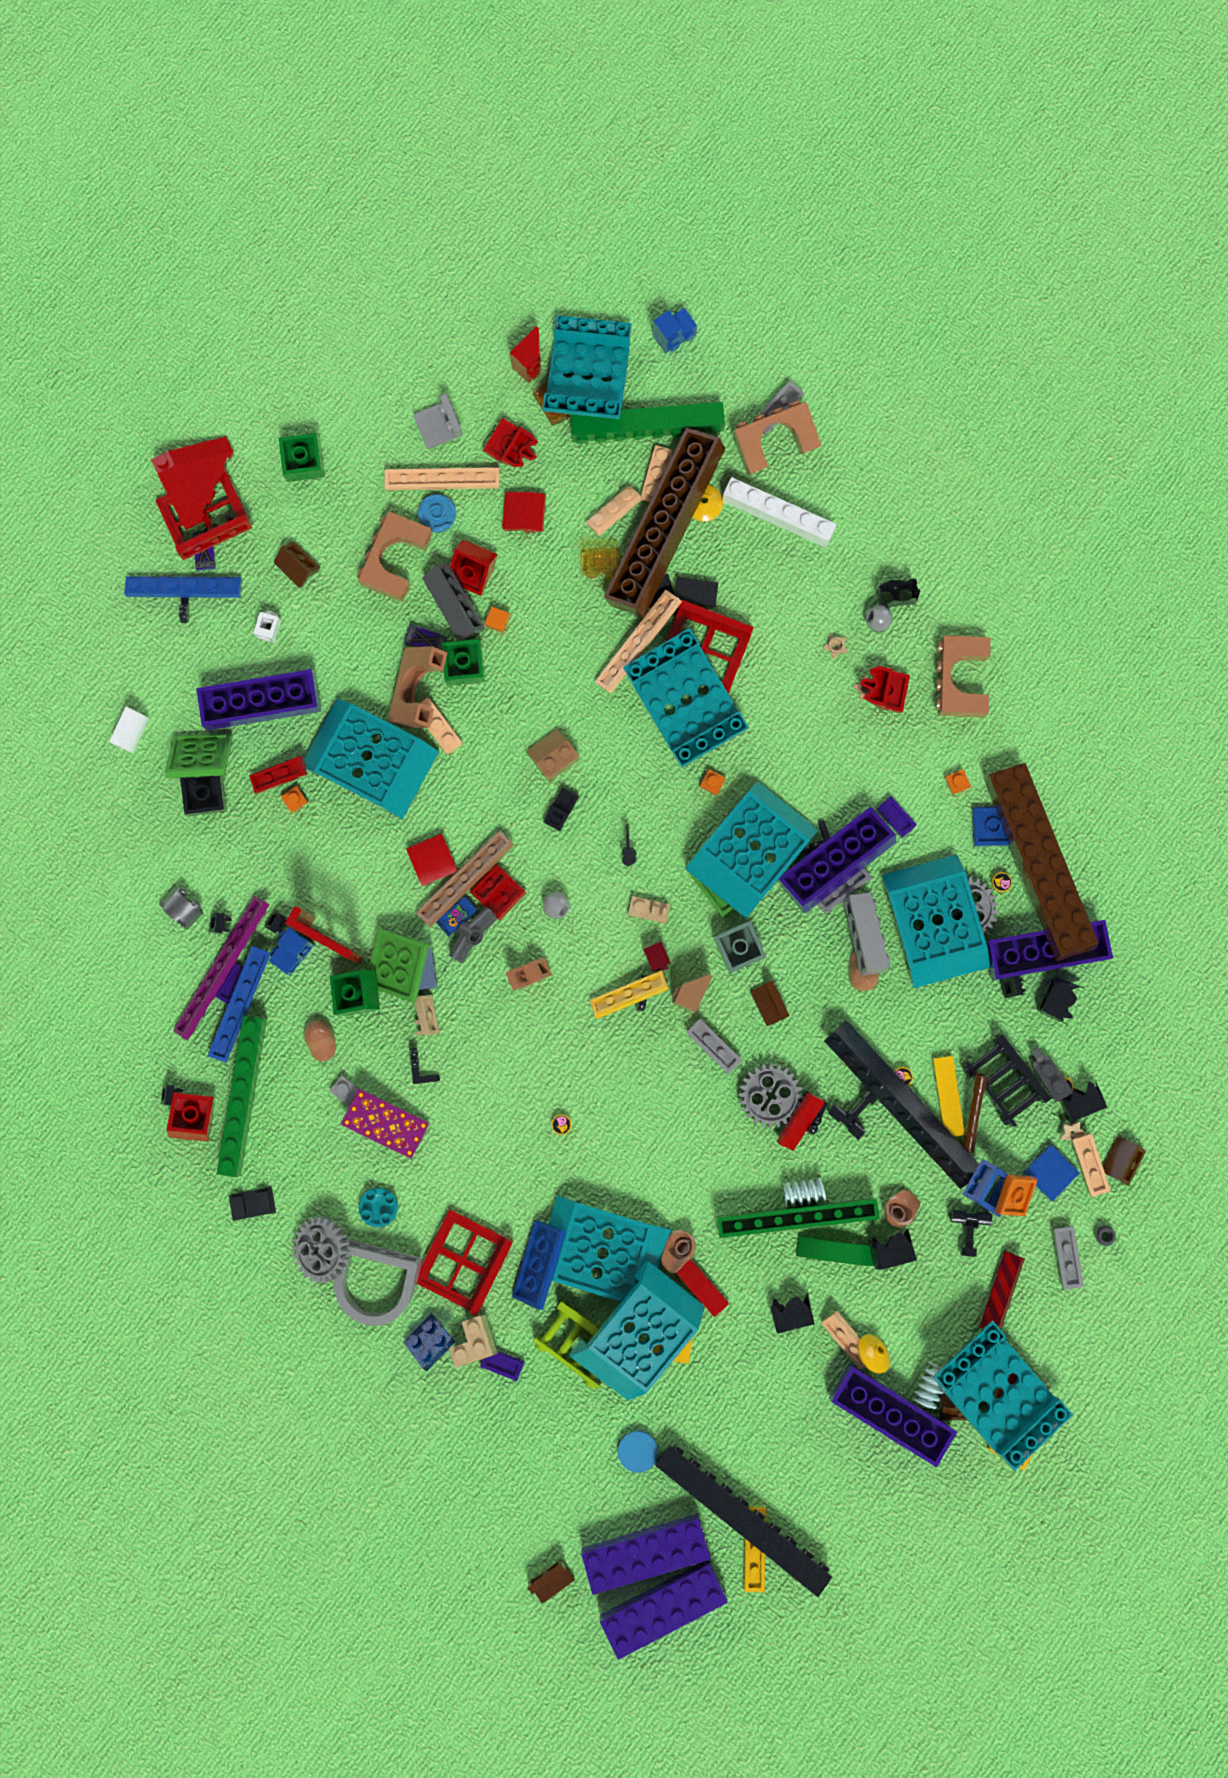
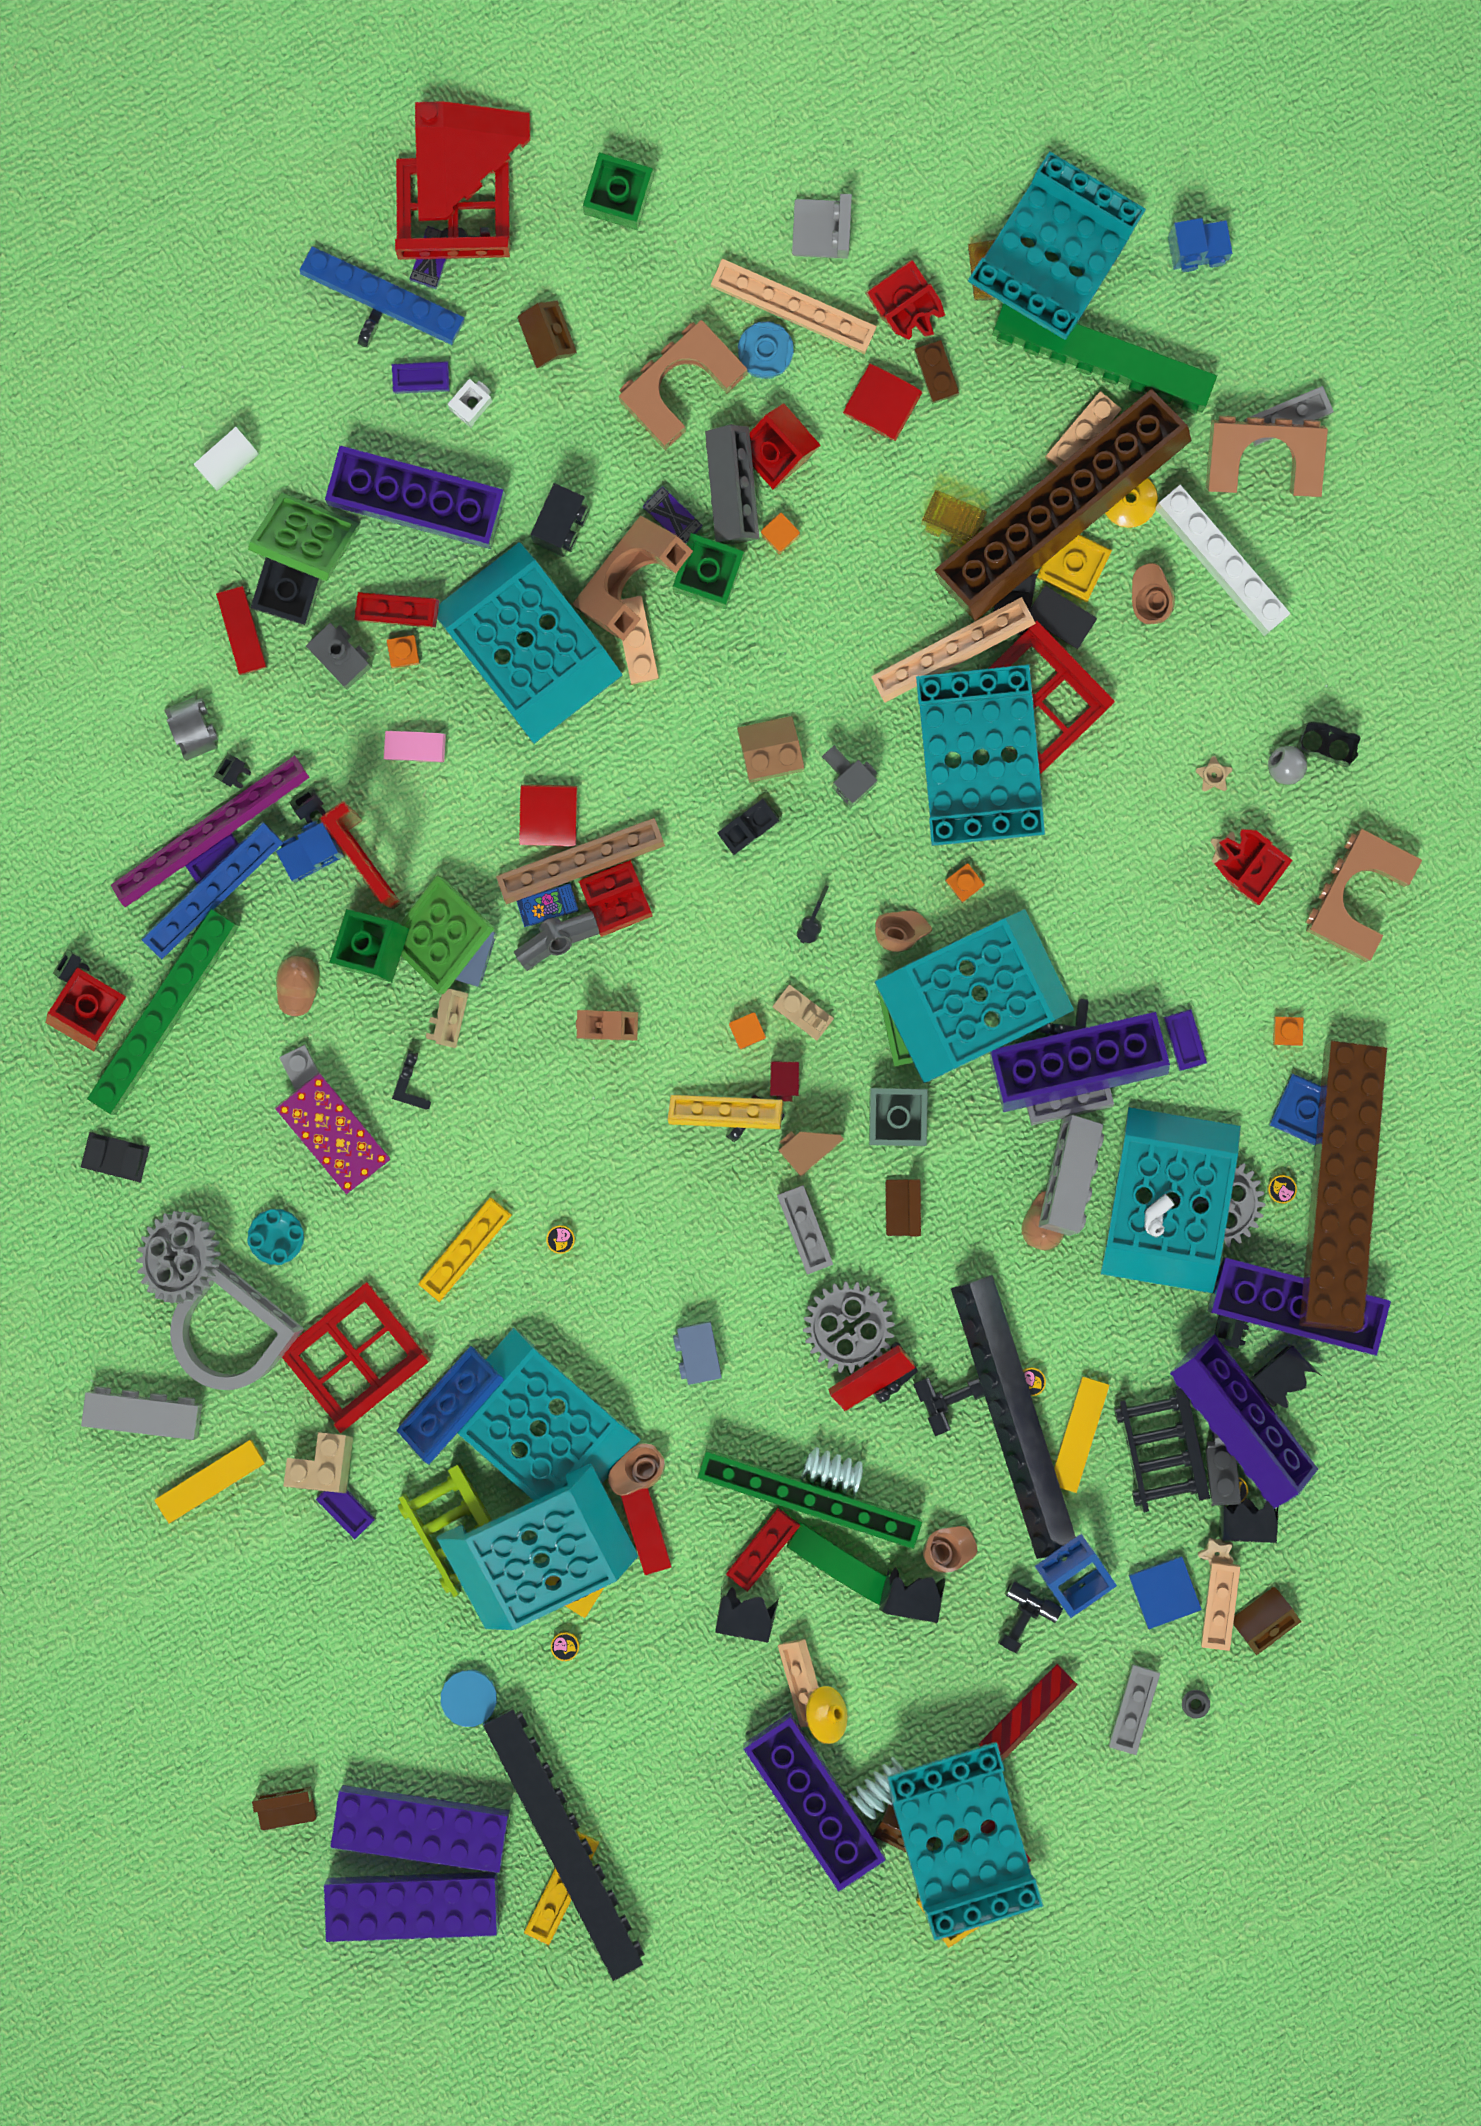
camera: 25 degrees right, 5 degrees up
clear blue plate [403,1313,455,1371] -> none
red slope [510,326,541,383] -> none
light grey piece [543,892,570,919] -> none
light nougat plate [586,486,642,536] -> none
reddish brown piece [963,1073,988,1153] -> none
orange tile [995,1174,1038,1216] -> none
none -> light grey brick [81,1386,202,1440]
none -> yellow tile [154,1439,266,1524]
none -> red tile [216,586,267,676]
none -> dark grey brick [306,623,372,690]
none -> bright pink slope [384,731,446,762]
none -> dark purple tile [392,361,450,394]
none -> yellow tile [418,1197,512,1302]
none -> black brick [530,483,590,557]
none -> tile [551,1632,579,1661]
none -> sand blue brick [673,1321,722,1385]
none -> red tile [725,1507,800,1592]
none -> orange piece [729,1012,766,1049]
none -> dark grey brick [822,745,878,808]
none -> nougat piece [875,911,932,952]
none -> reddish brown plate [914,340,959,404]
none -> yellow tile [1037,534,1112,602]
none -> nougat piece [1132,563,1175,625]
none -> white arm [1145,1194,1174,1237]
none -> dark purple brick [1170,1334,1318,1509]

